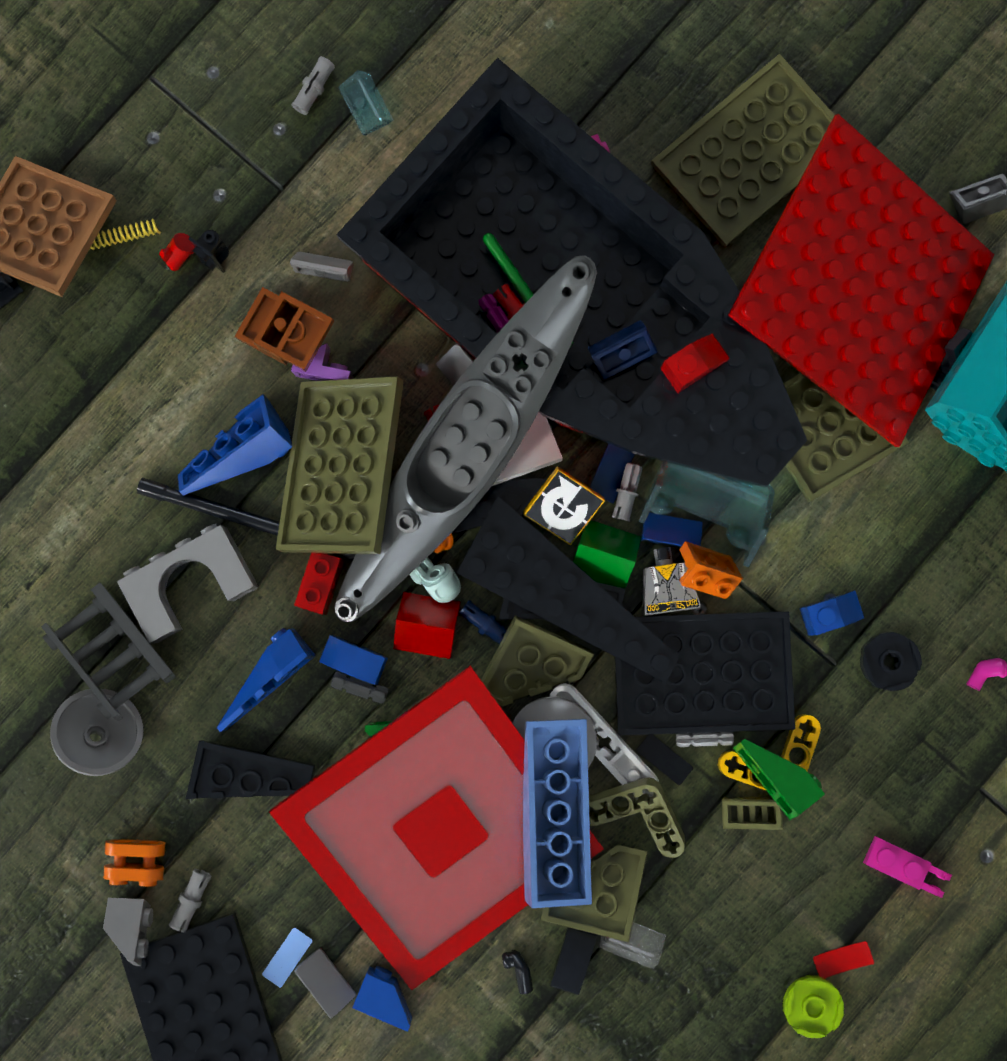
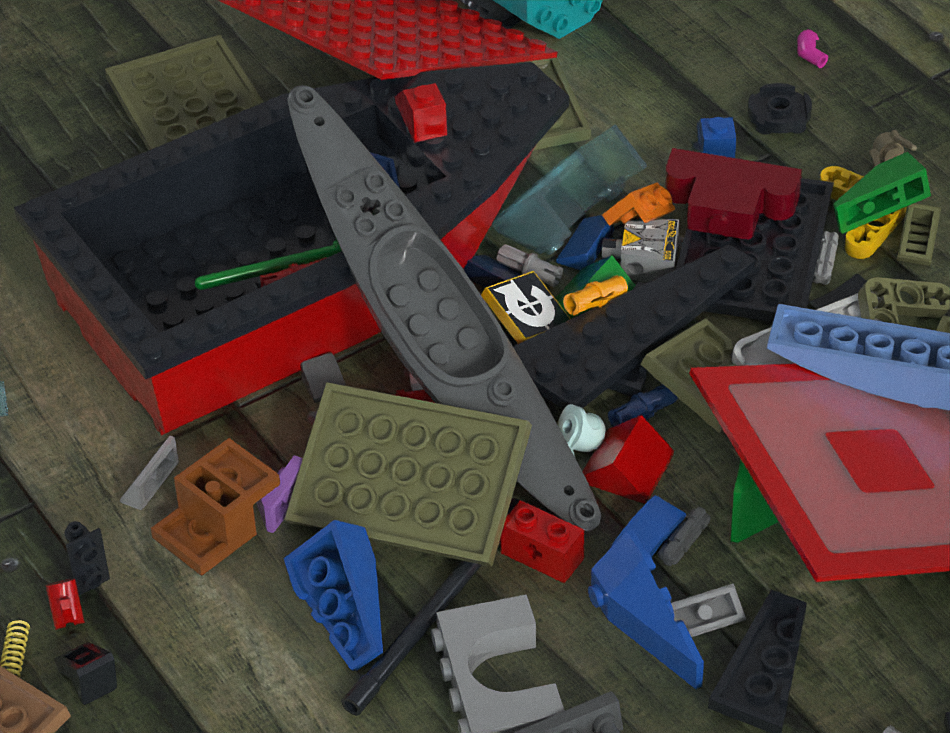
camera: 75 degrees left, 40 degrees down
none -> black slope [54,642,117,705]
none -> light orange pin [563,275,628,315]
none -> dark red brick [665,148,802,240]
none -> light grey slope [671,583,746,637]
none -> dark tan plant [869,130,929,198]

